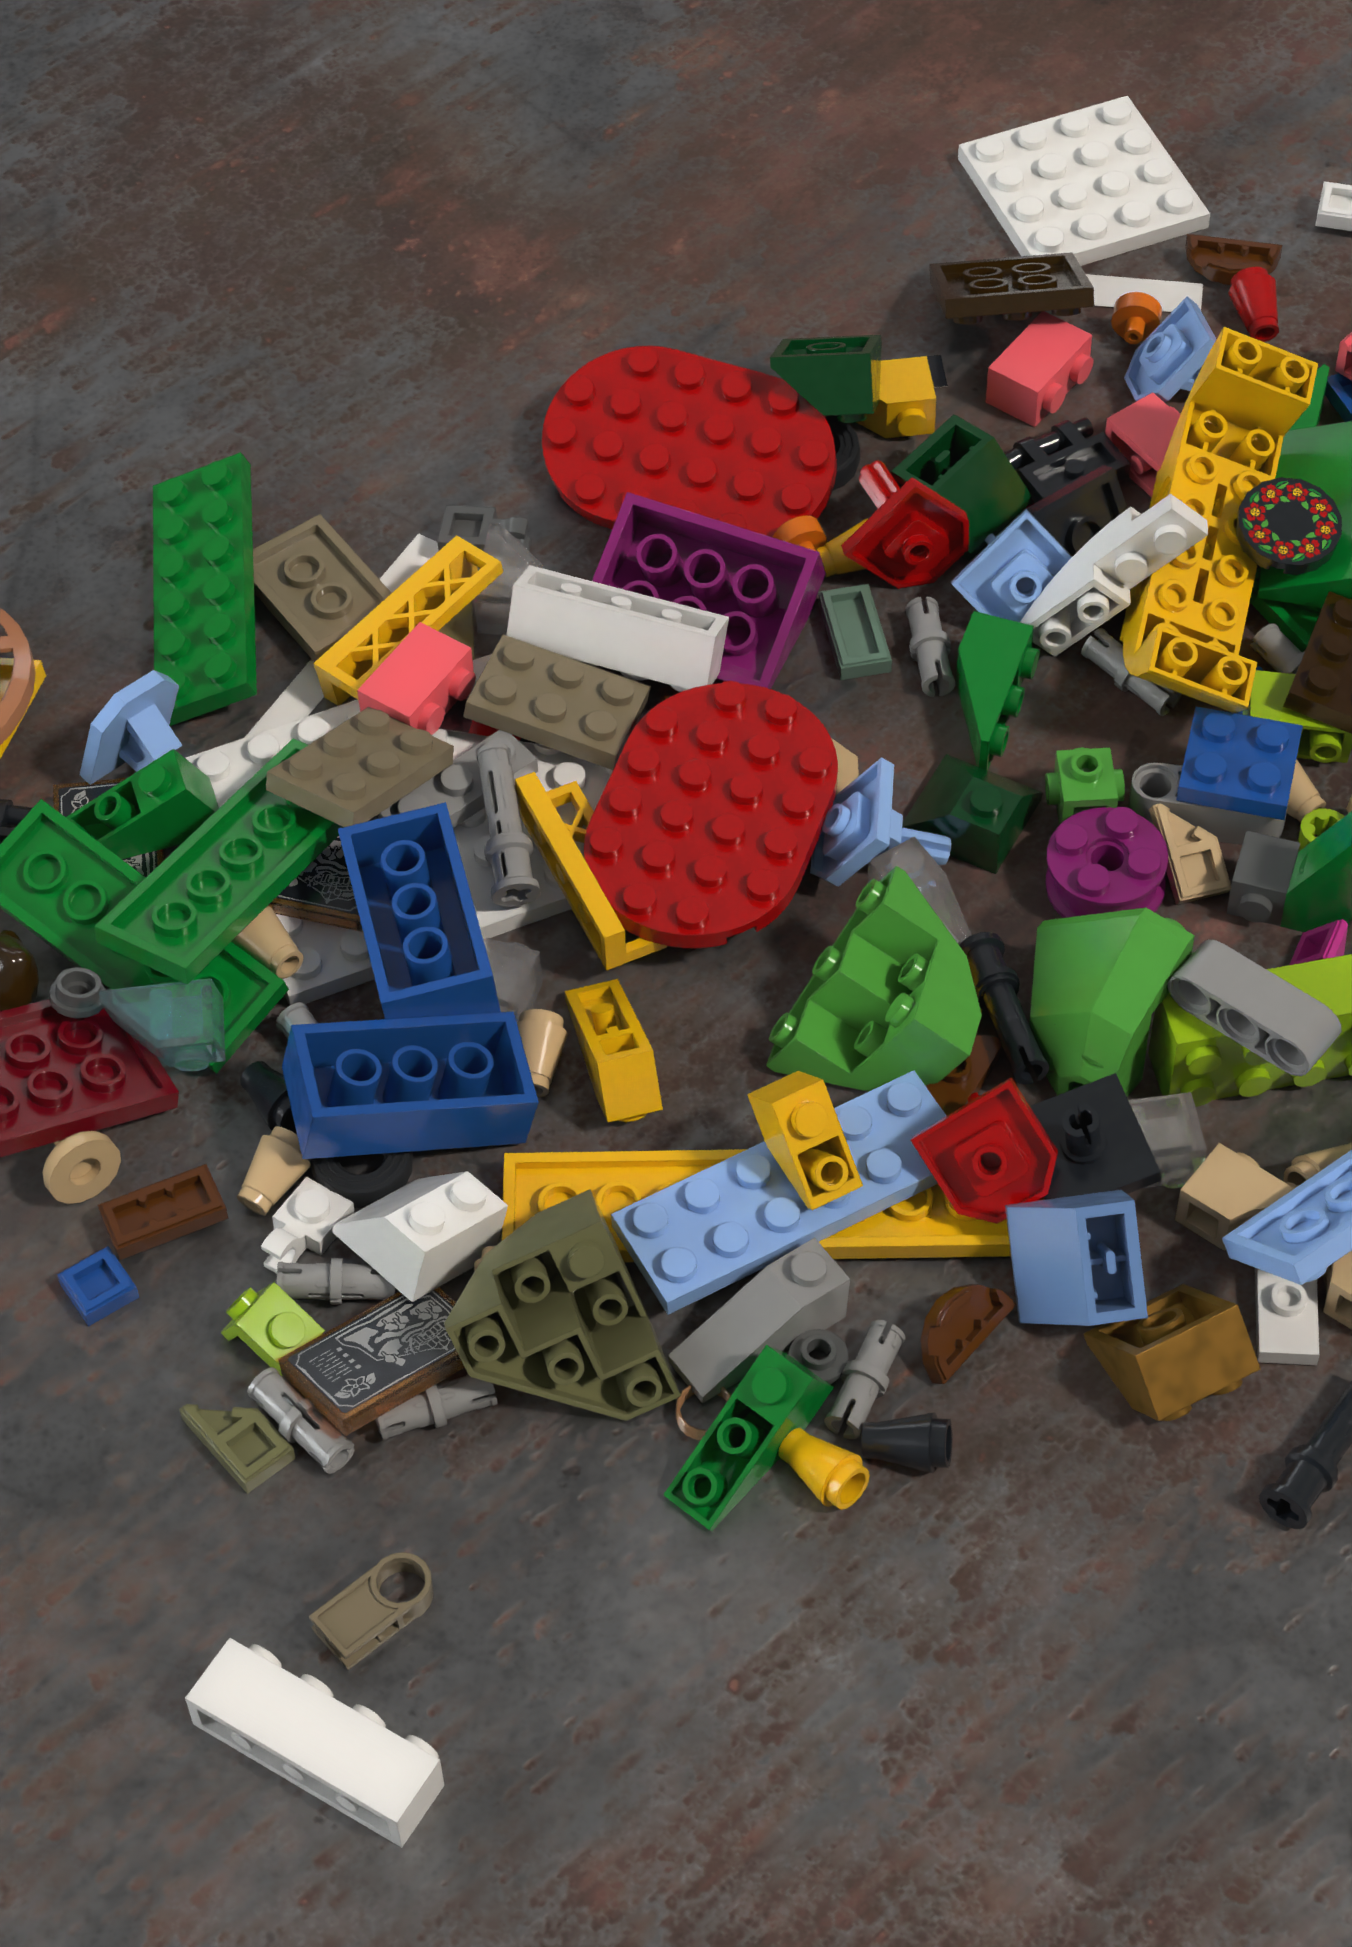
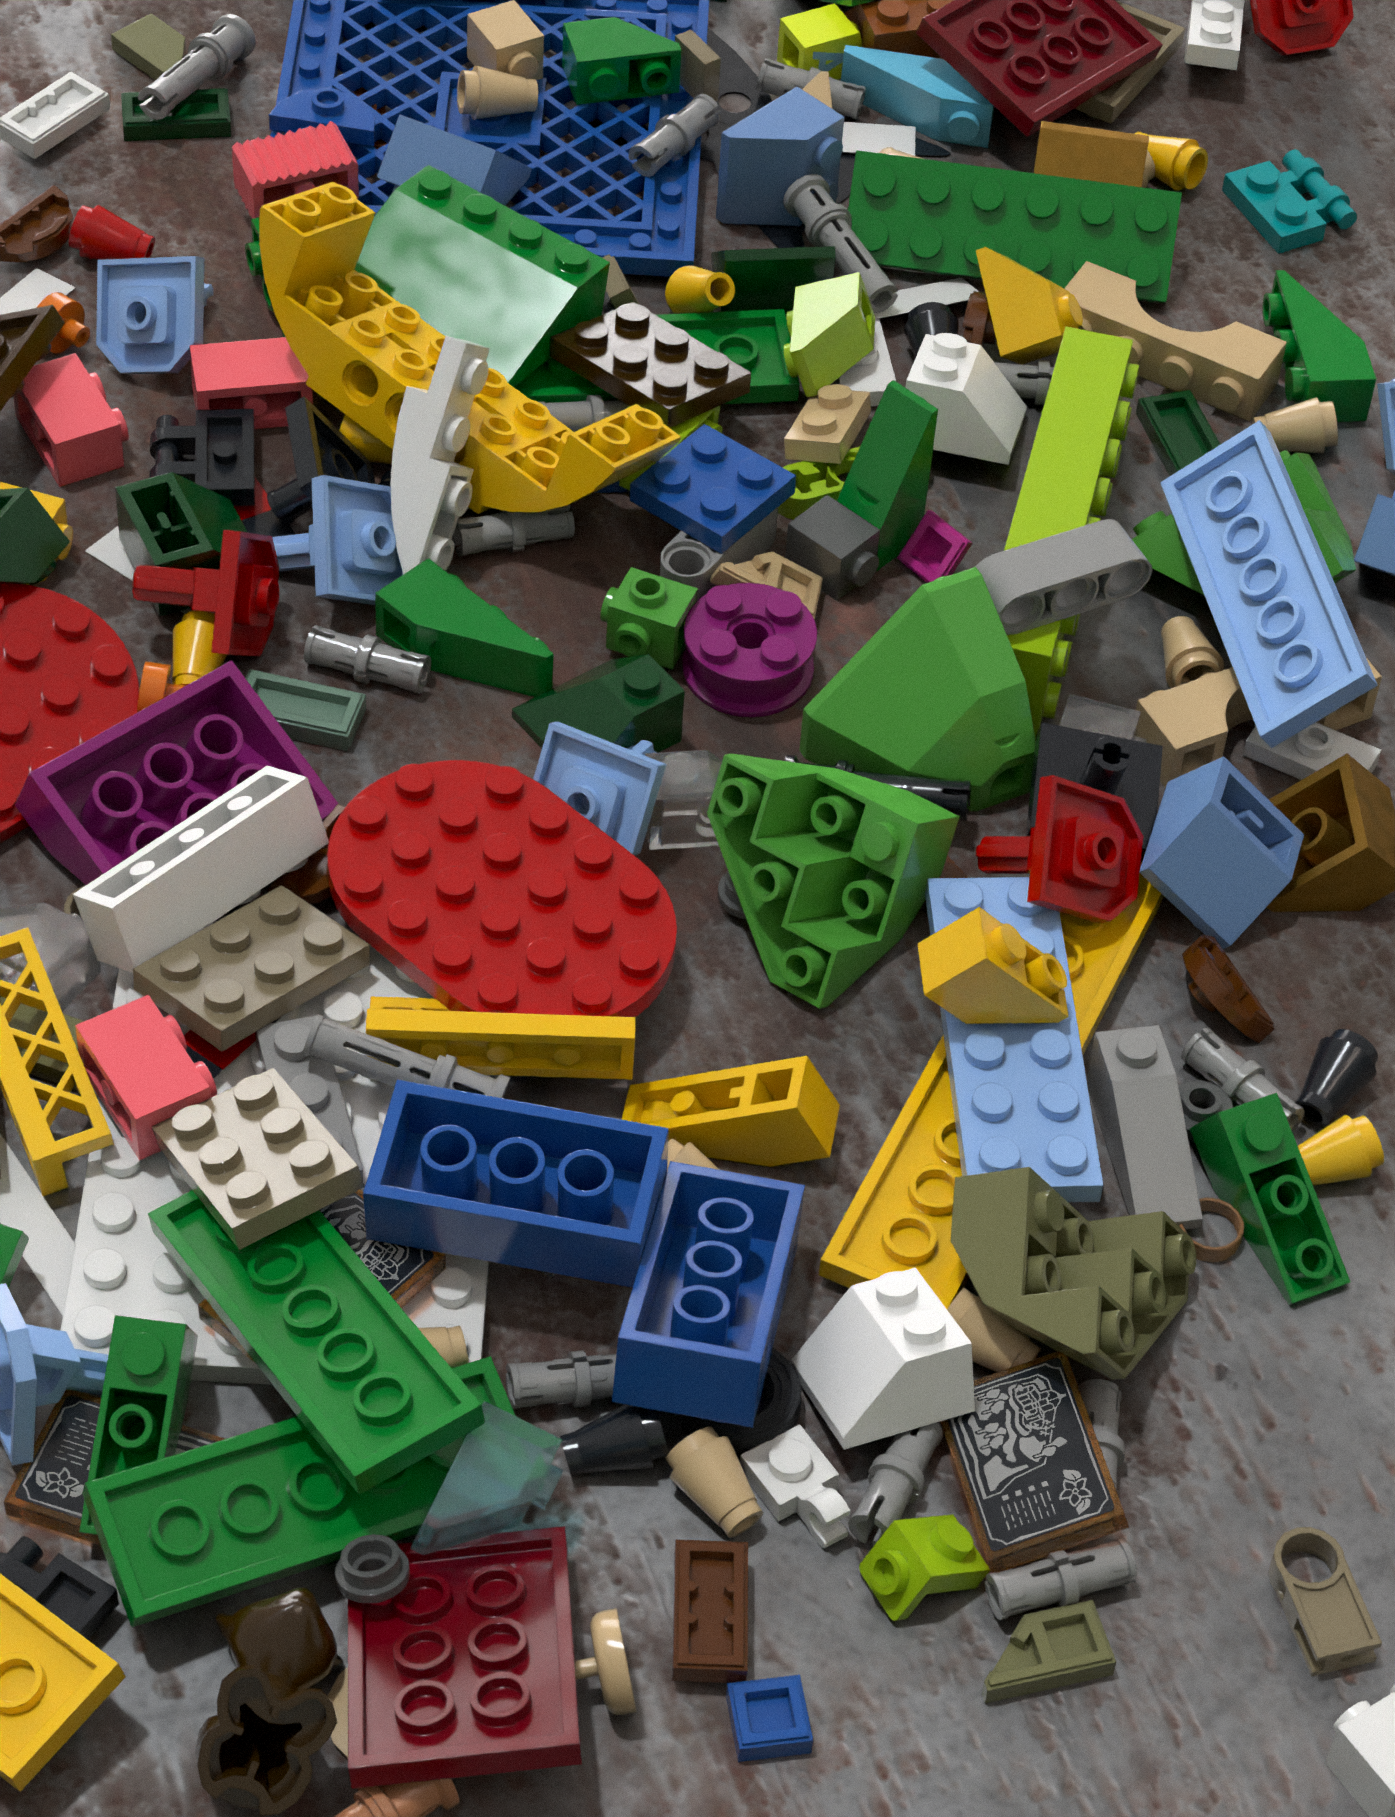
camera: 70 degrees left, 5 degrees down
tile [1236,477,1342,575] -> none

